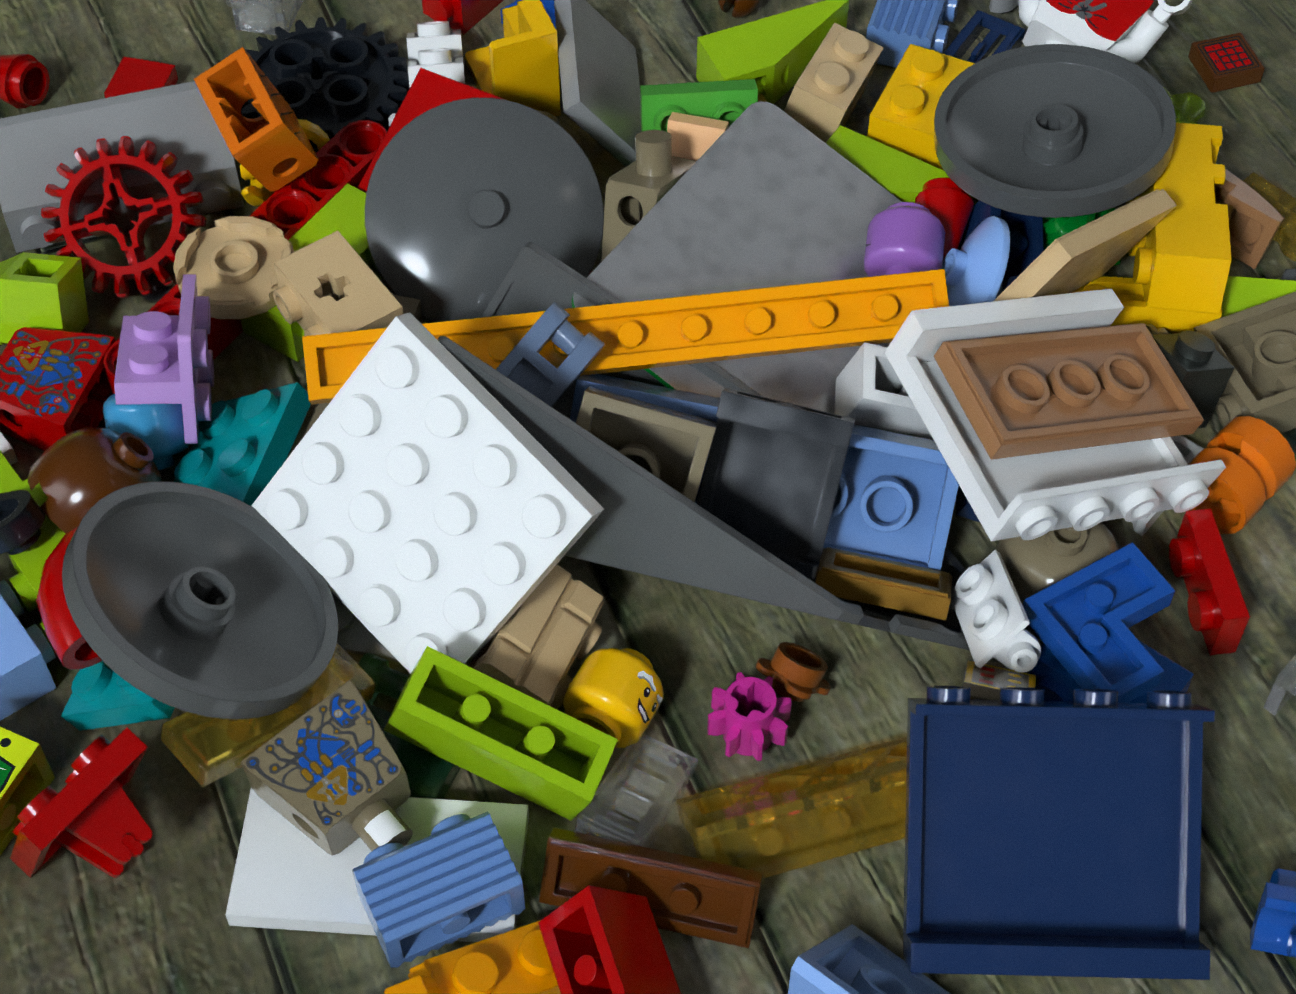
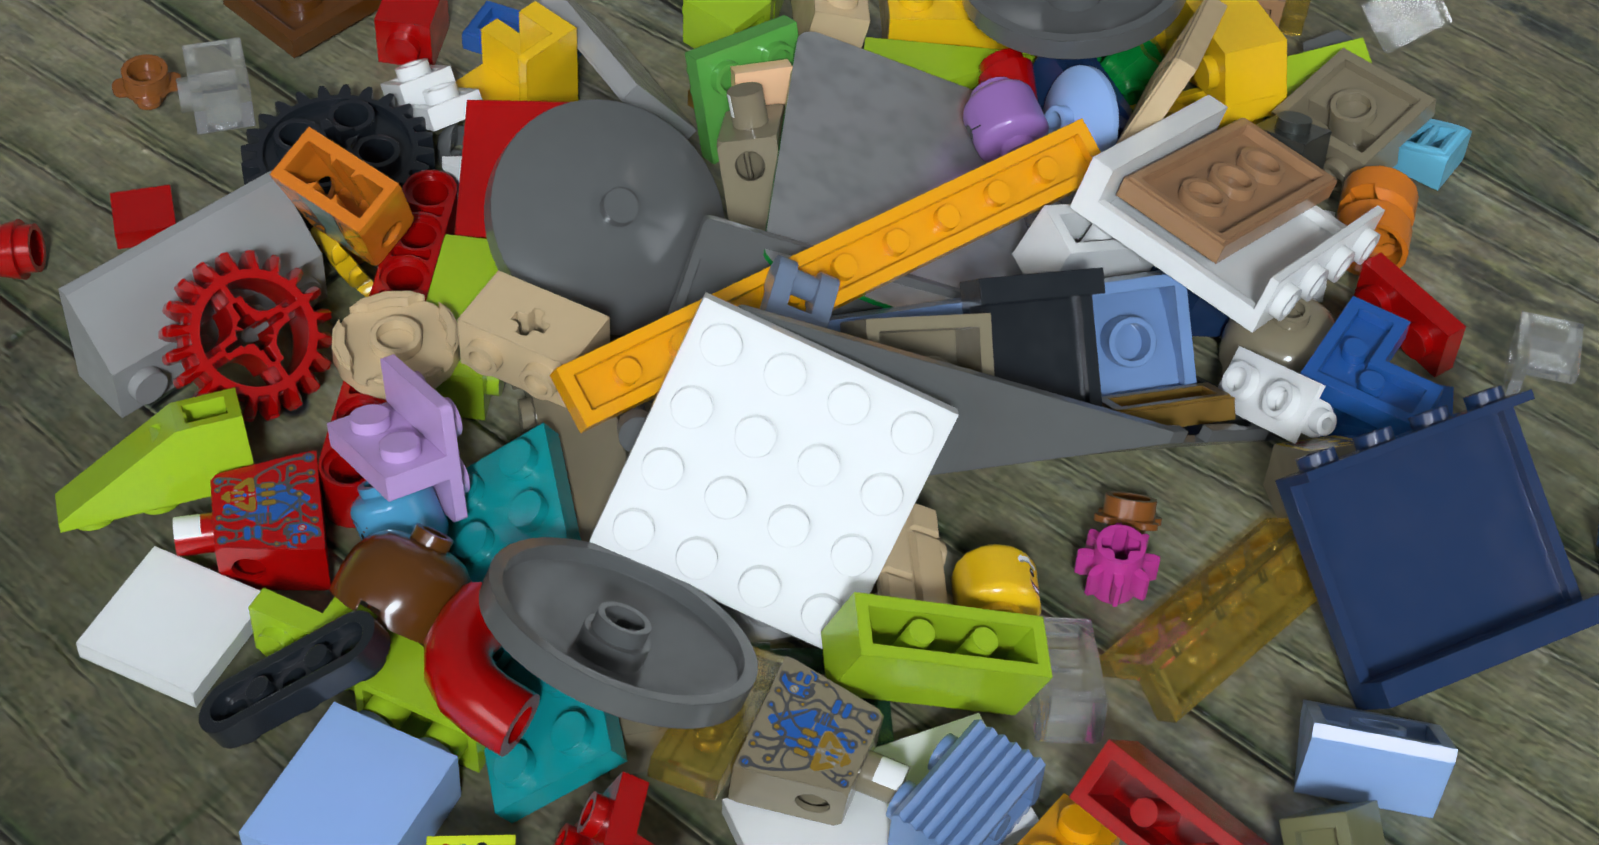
camera: 30 degrees left, 5 degrees down
reddish brown tile [539,828,764,948] -> none

